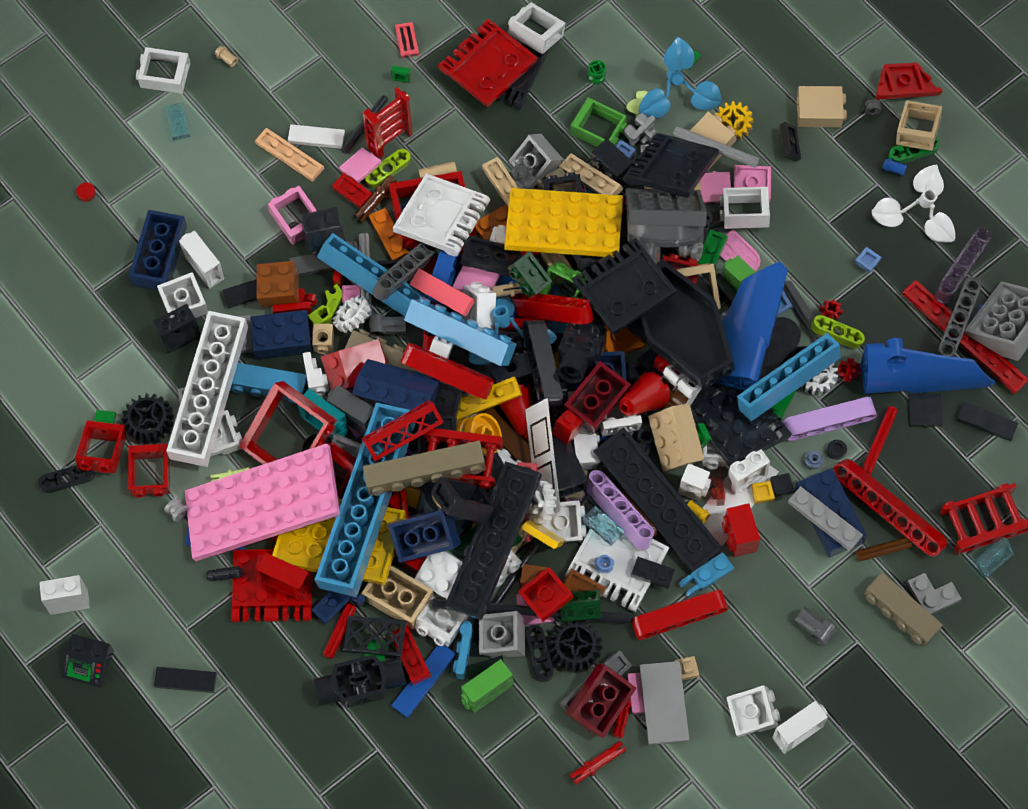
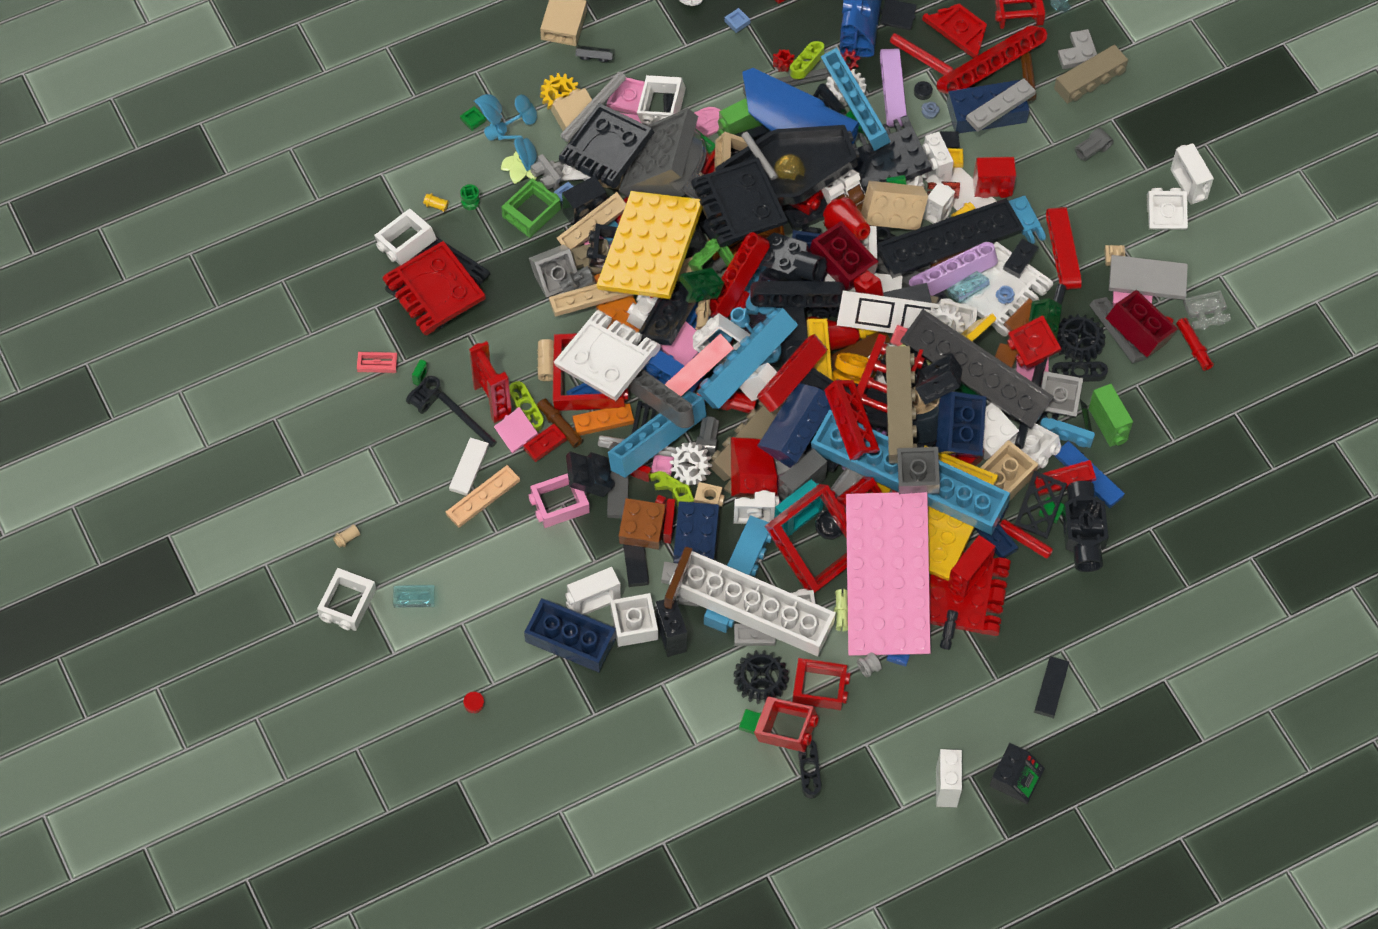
camera: 80 degrees left, 5 degrees down
none -> black piece [406,376,442,414]
none -> yellow pin [423,193,449,212]
none -> reddish brown tile [664,547,693,609]
none -> light grey bar [742,132,778,180]
none -> clear yellow hair [774,154,805,180]
none -> dark grey slope [897,447,940,494]
none -> red wing [922,4,987,58]
none -> clear plate [1183,290,1231,330]

